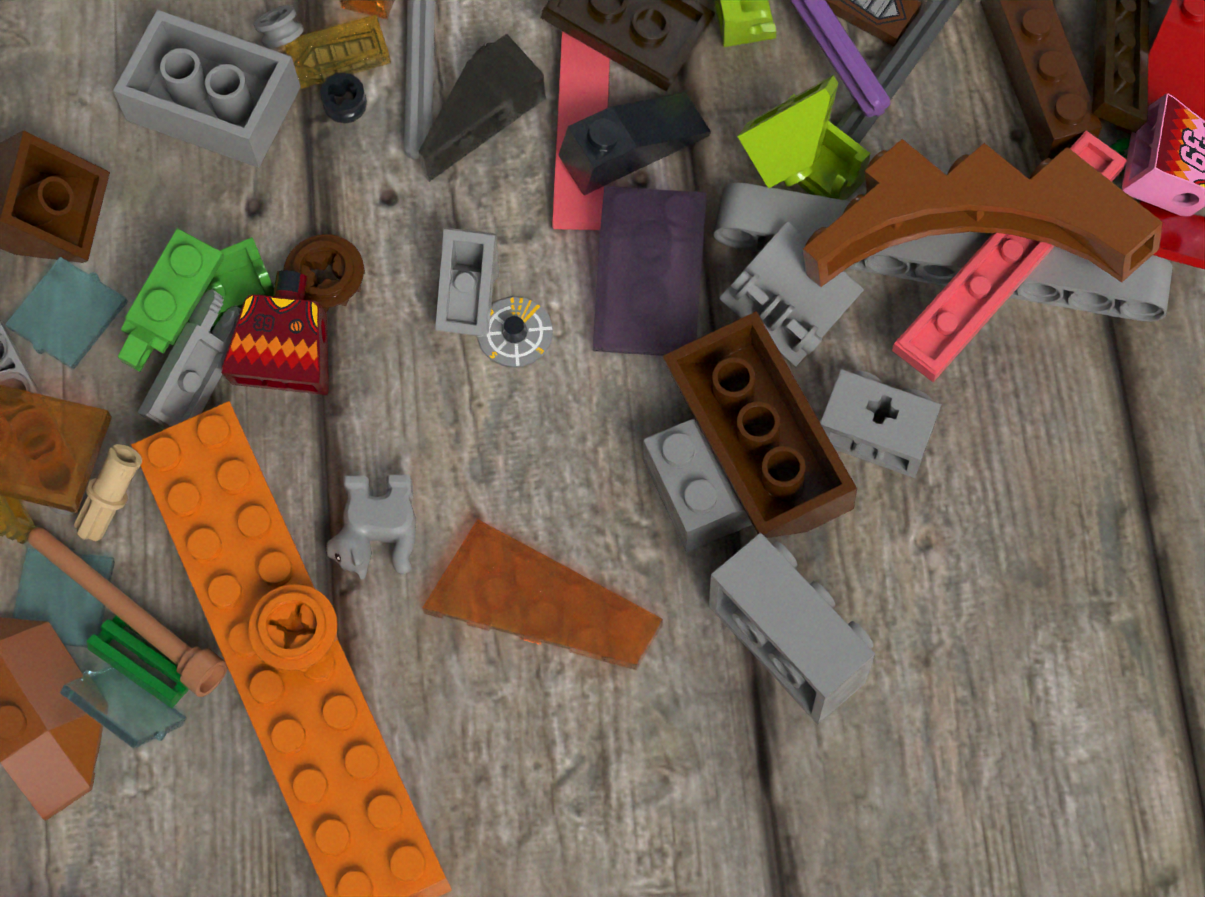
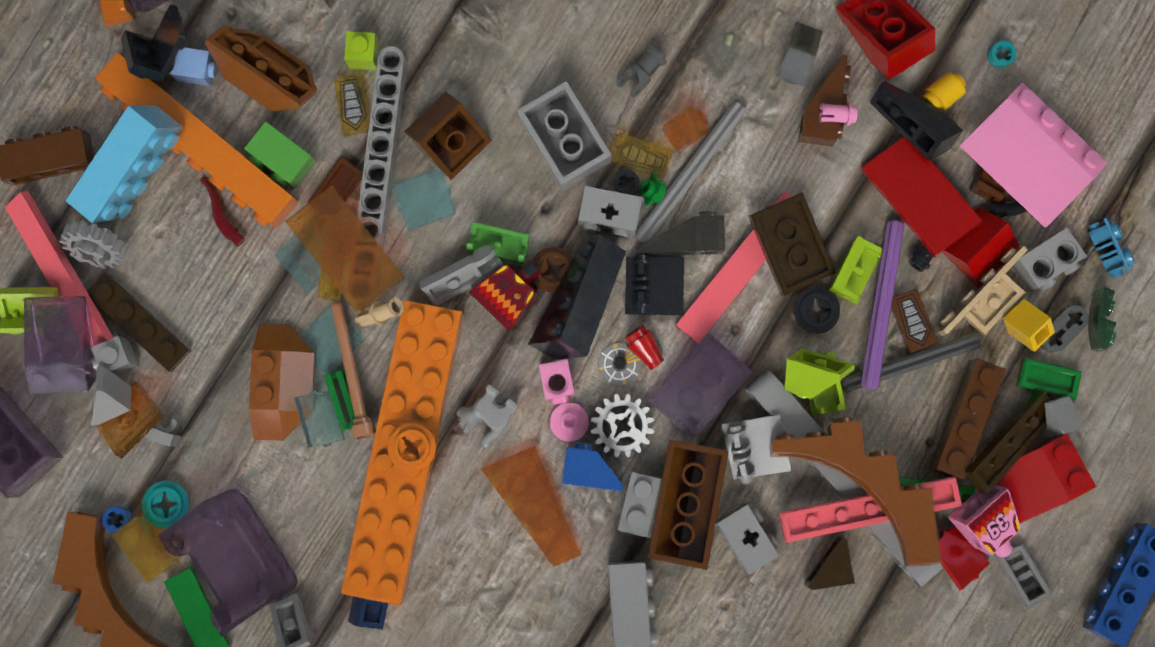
camera: 35 degrees right, 15 degrees up
bright green hinge [118,228,225,372] -> none
light grey bush [254,5,304,49] -> none
light grey slope [435,227,499,337] -> none
black slope [559,92,711,195] -> none
none -> black wedge [528,235,626,359]
none -> bright pink brick [539,359,575,405]
none -> bright pink piece [550,403,589,442]
none -> blue slope [562,442,623,491]
none -> light grey brick [578,186,643,239]
none -> white gear [591,394,654,457]
none -> red cone [624,325,664,370]
none -> black hinge [625,254,684,316]
none -> green plate [640,172,667,206]
none -> black gear [793,287,840,334]
none -> dark brown slope [804,536,855,590]

